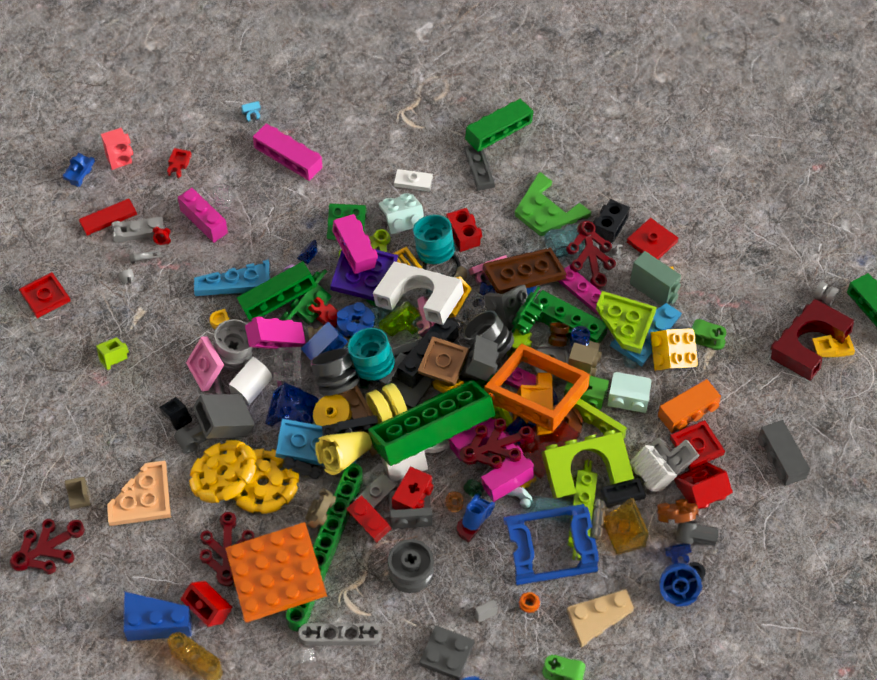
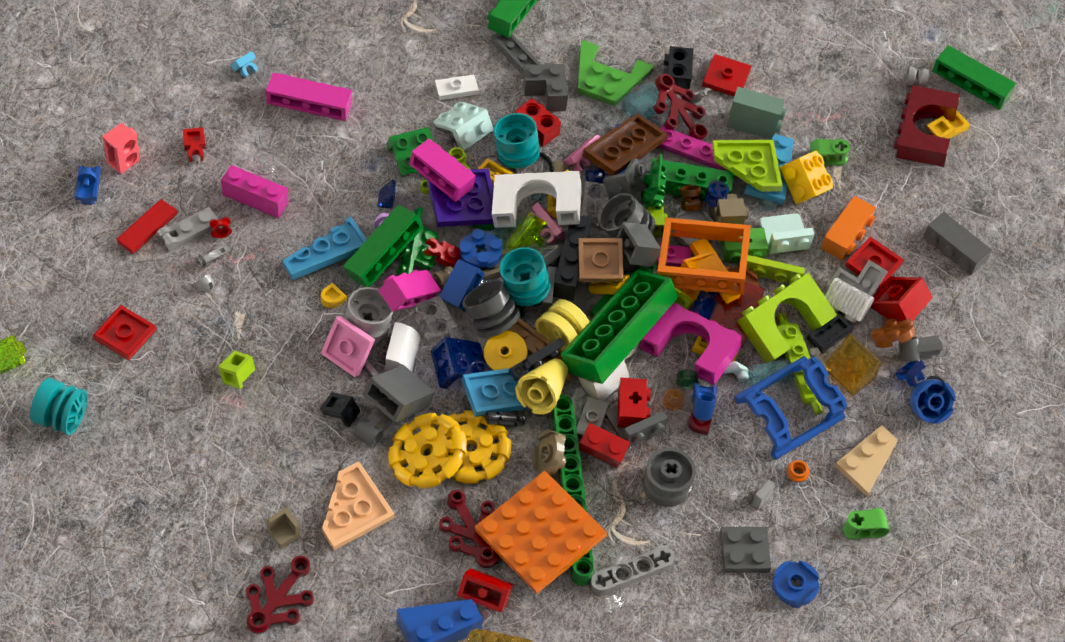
camera: 30 degrees left, 0 degrees up
dark red plant [460,418,535,469] -> none
none -> dark grey brick [523,64,568,111]

